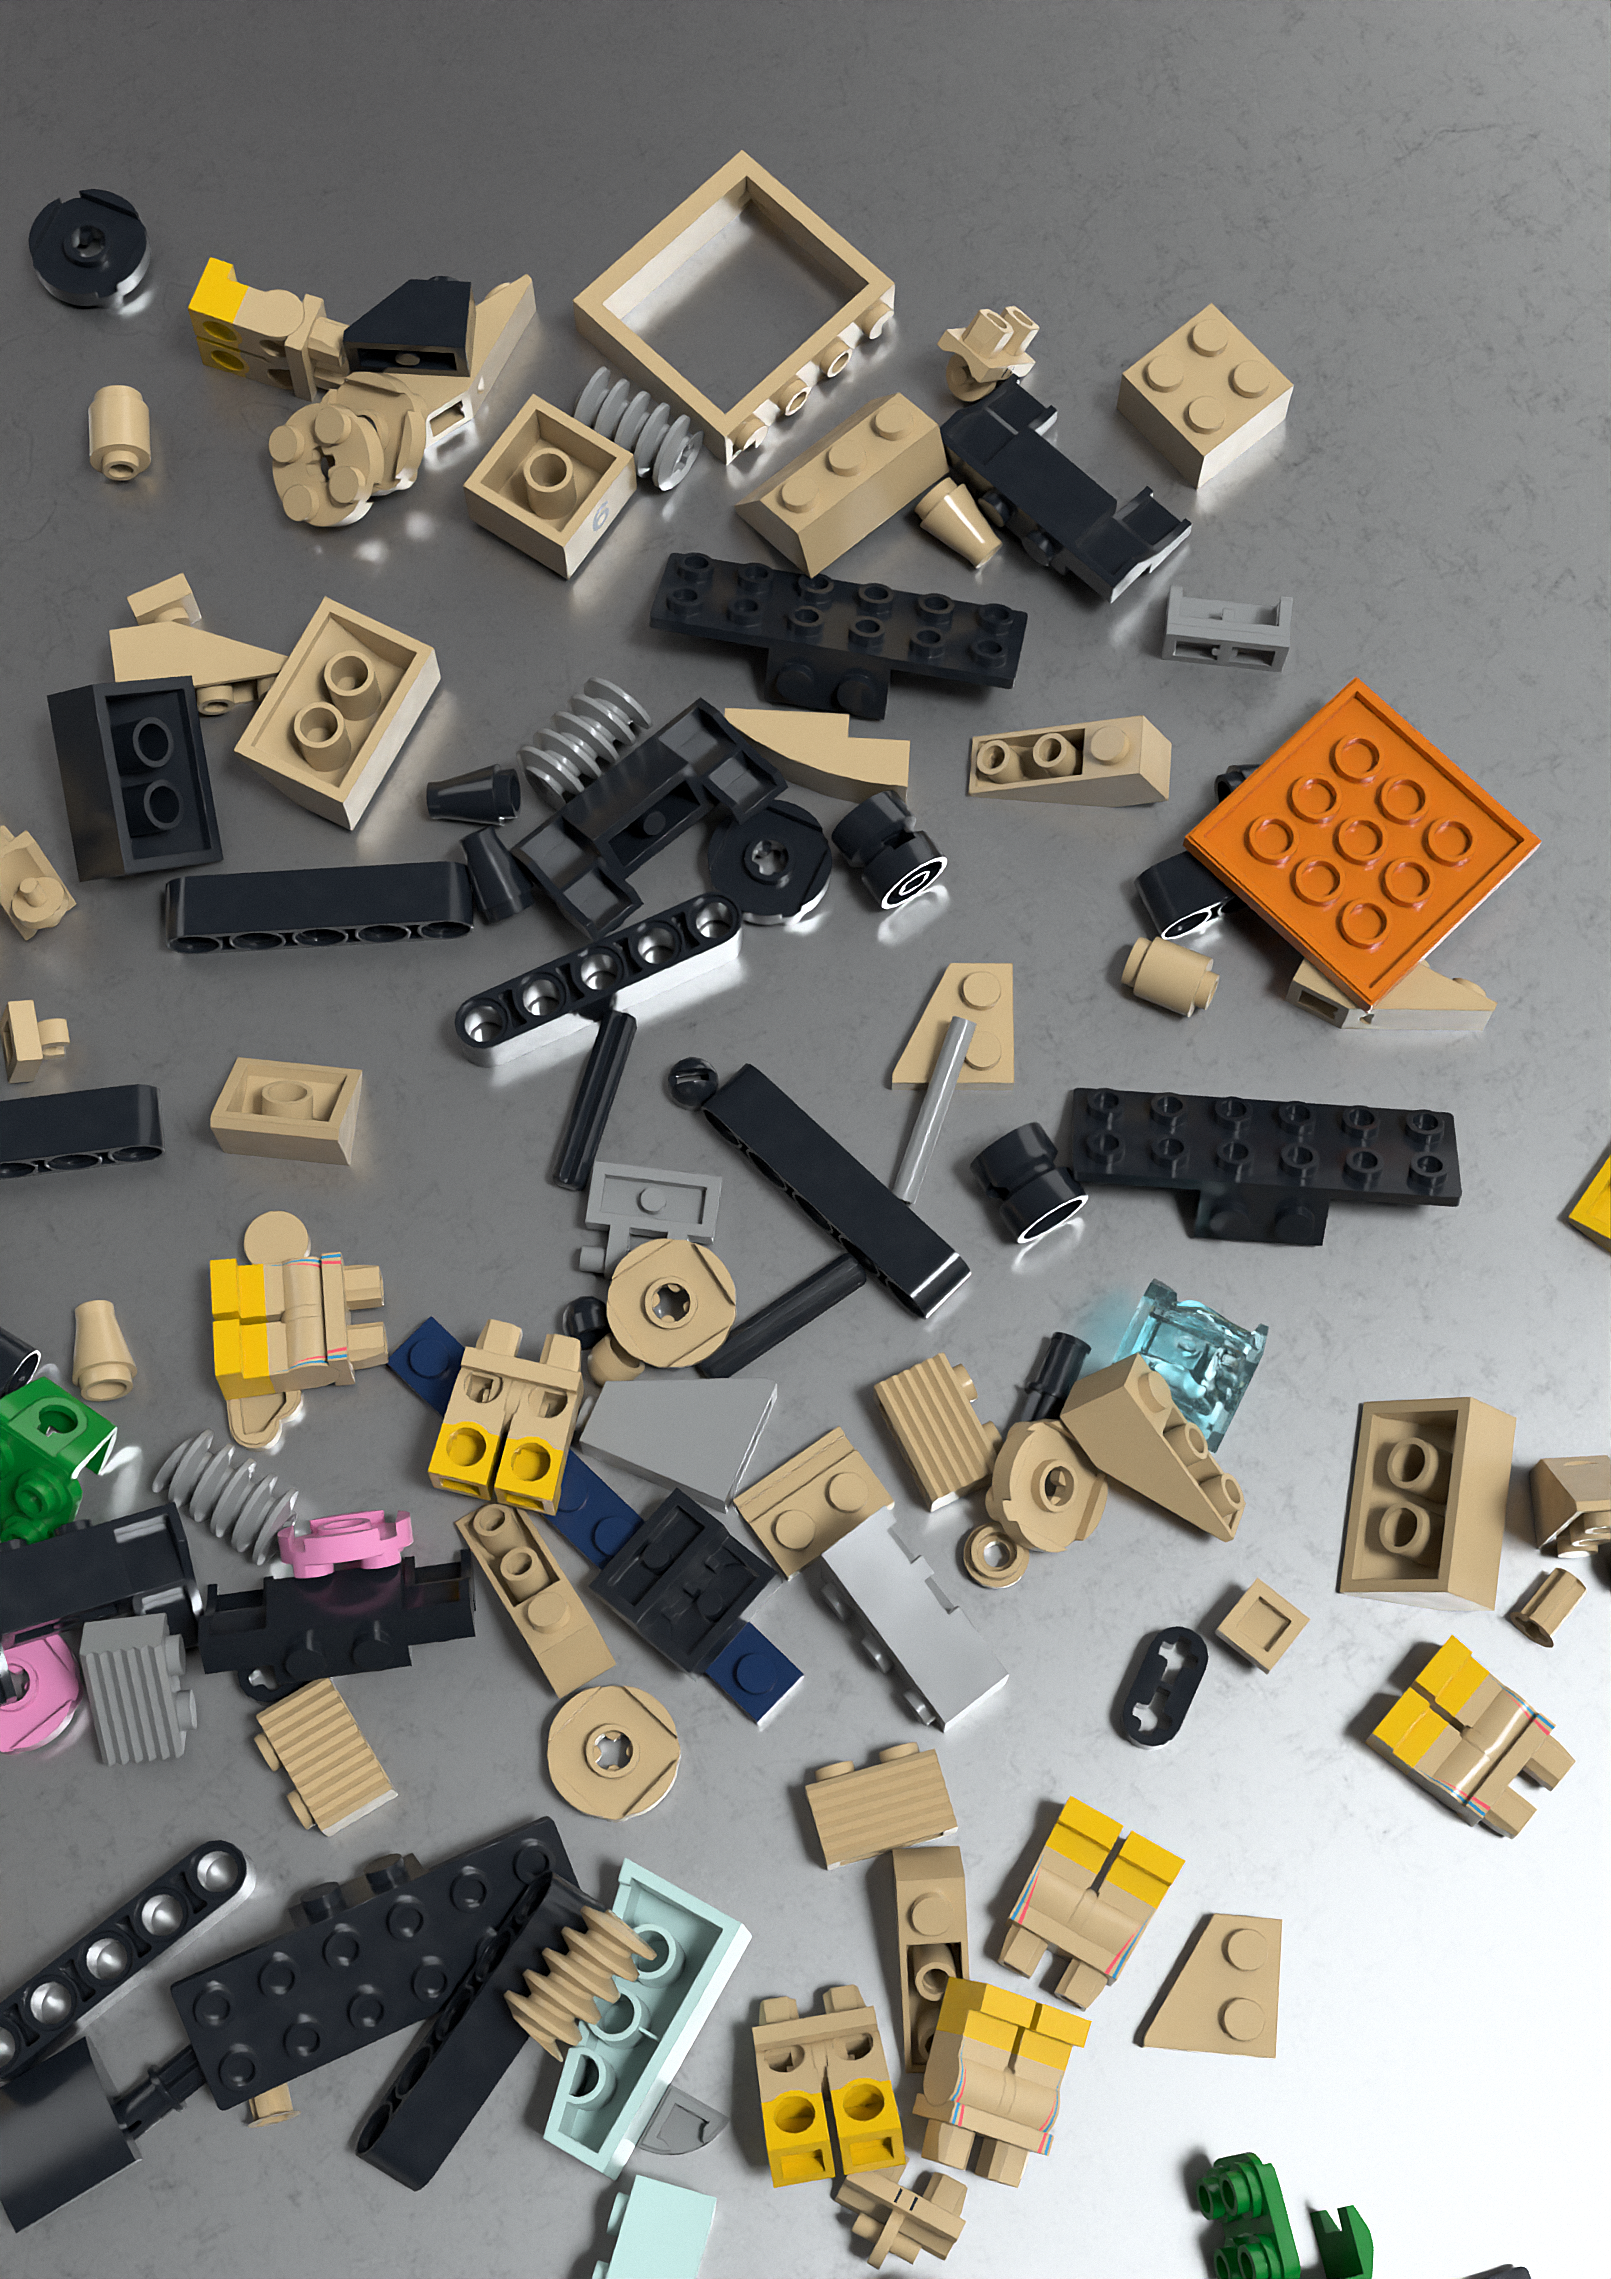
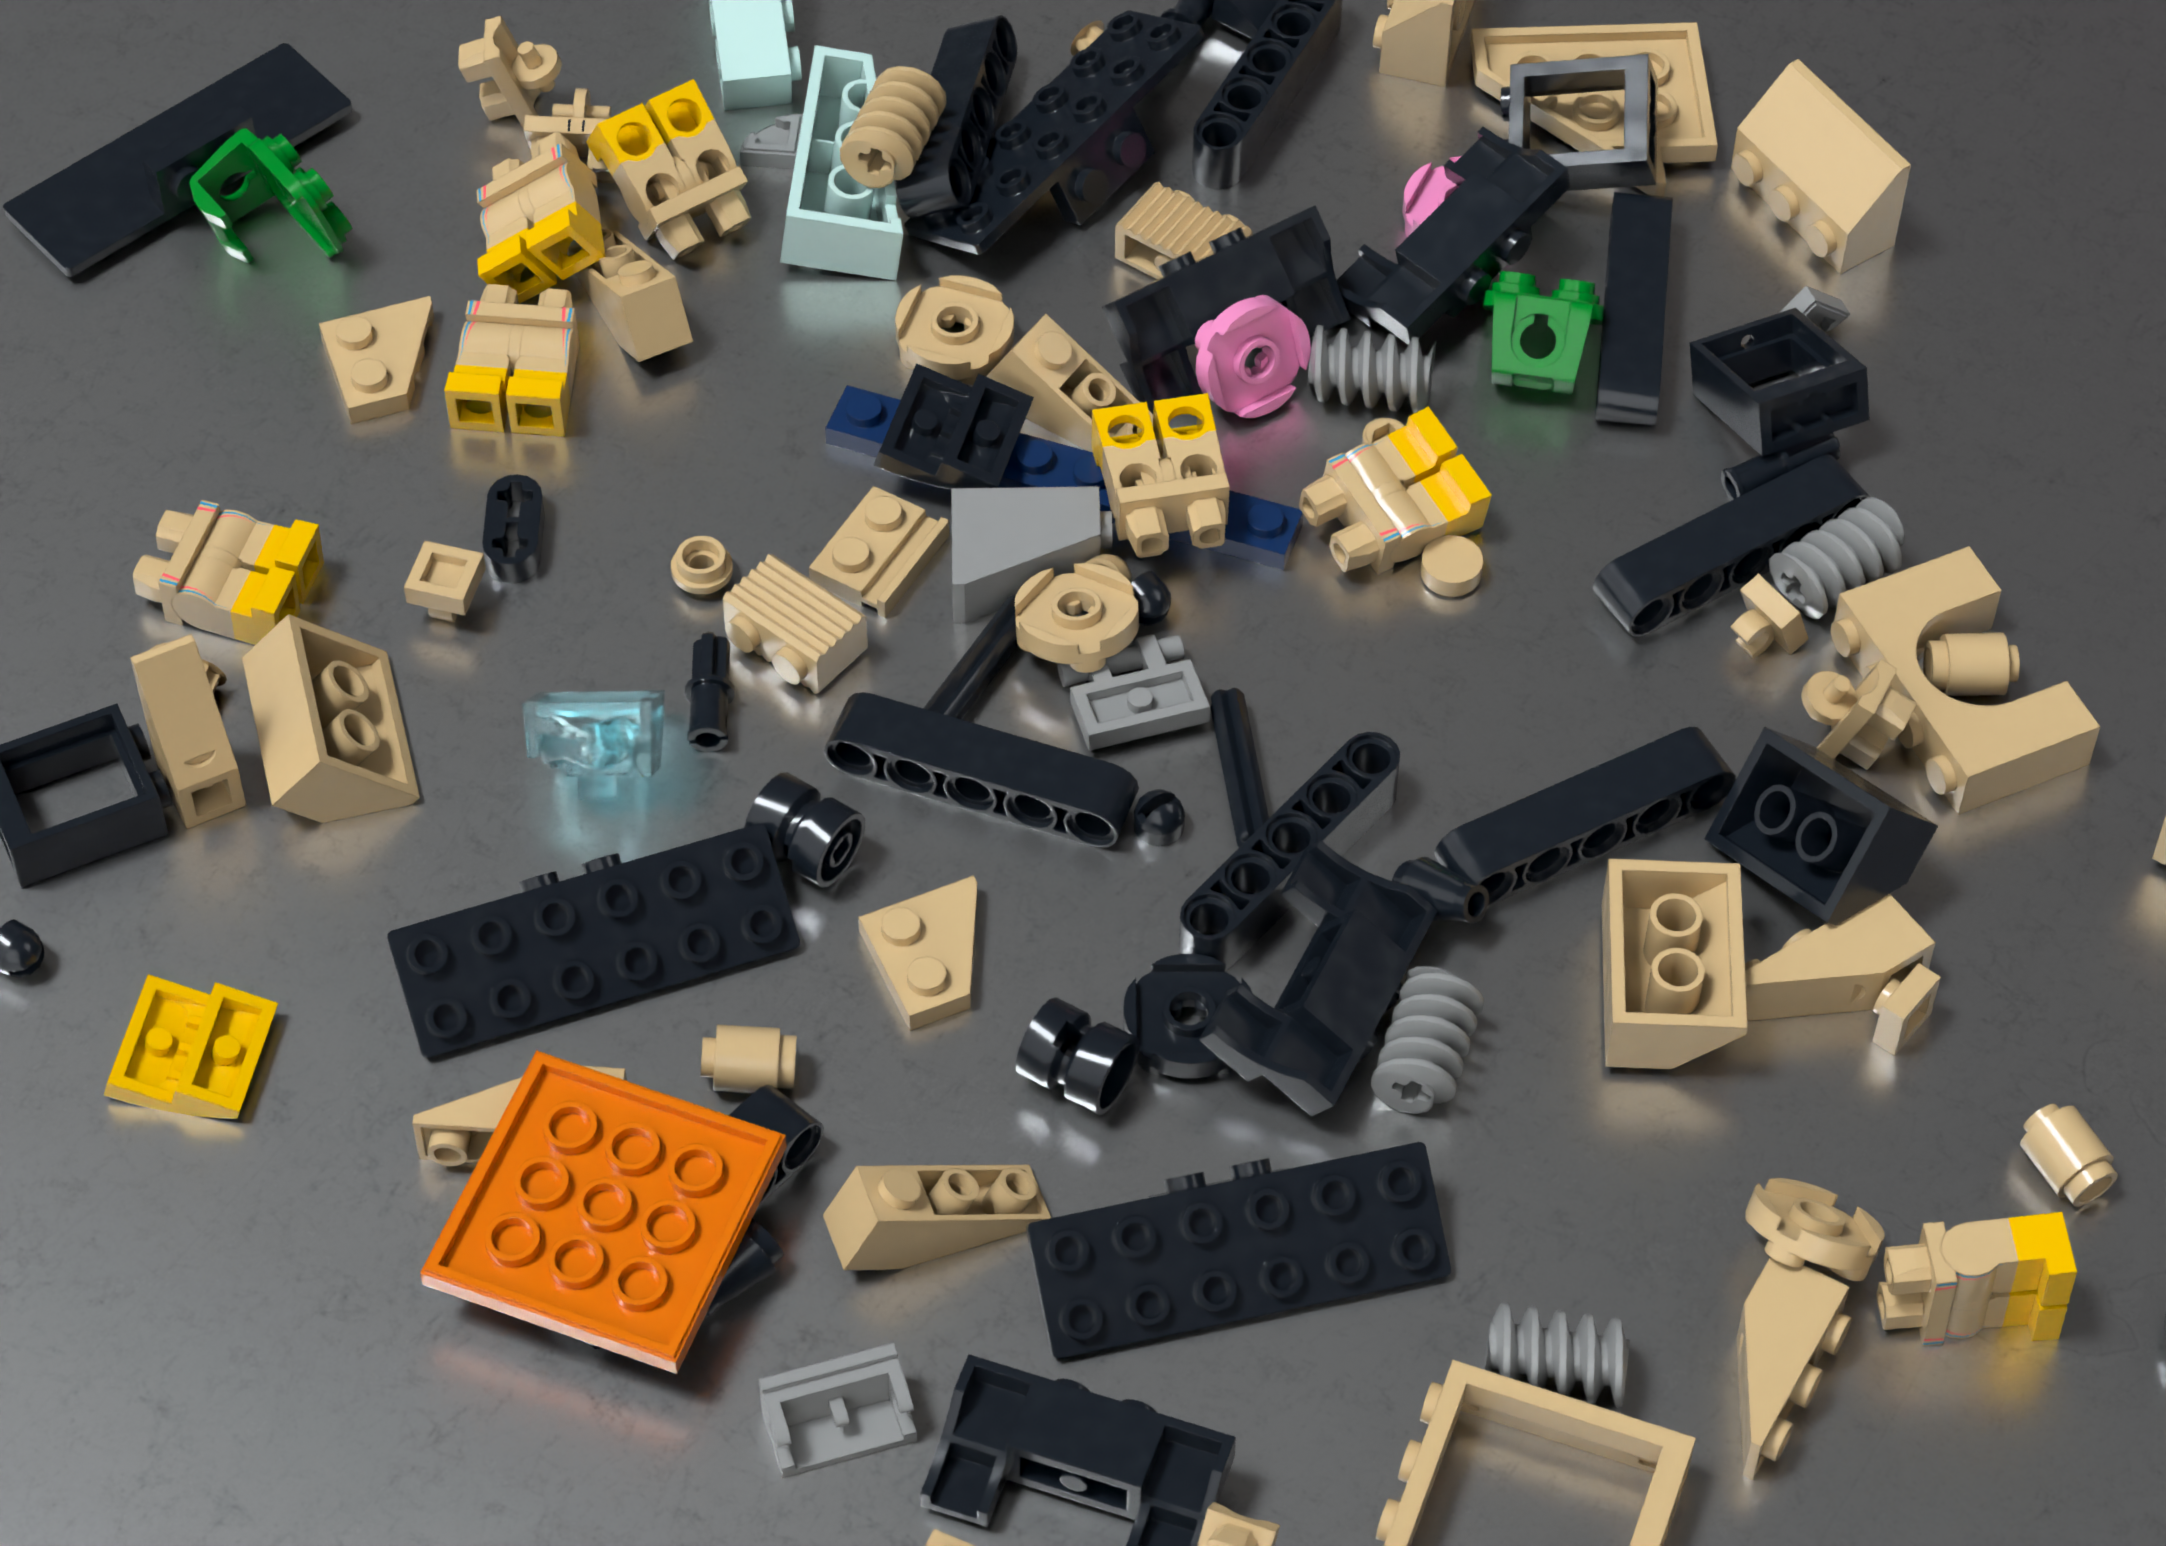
camera: 155 degrees right, 20 degrees down
tan cone [72,1300,137,1402] -> none
light grey brick [79,1613,197,1767] -> none
tan slope [210,1057,363,1166] -> none
tan plate [268,403,384,527] -> none
black slope [343,276,477,377] -> none
black cone [426,764,521,826] -> none
tan brick [463,394,637,580] -> none
tan slope [724,708,910,805] -> none
tan slope [734,392,949,579] -> none
tan brick [805,1742,958,1870] -> none
wedge [819,1505,1009,1733] -> none
light grey bar [892,1016,977,1204] -> none
tan cone [914,477,1003,568] -> none
tan plate [985,1419,1108,1553] -> none
tan slope [1060,1352,1246,1543] -> none

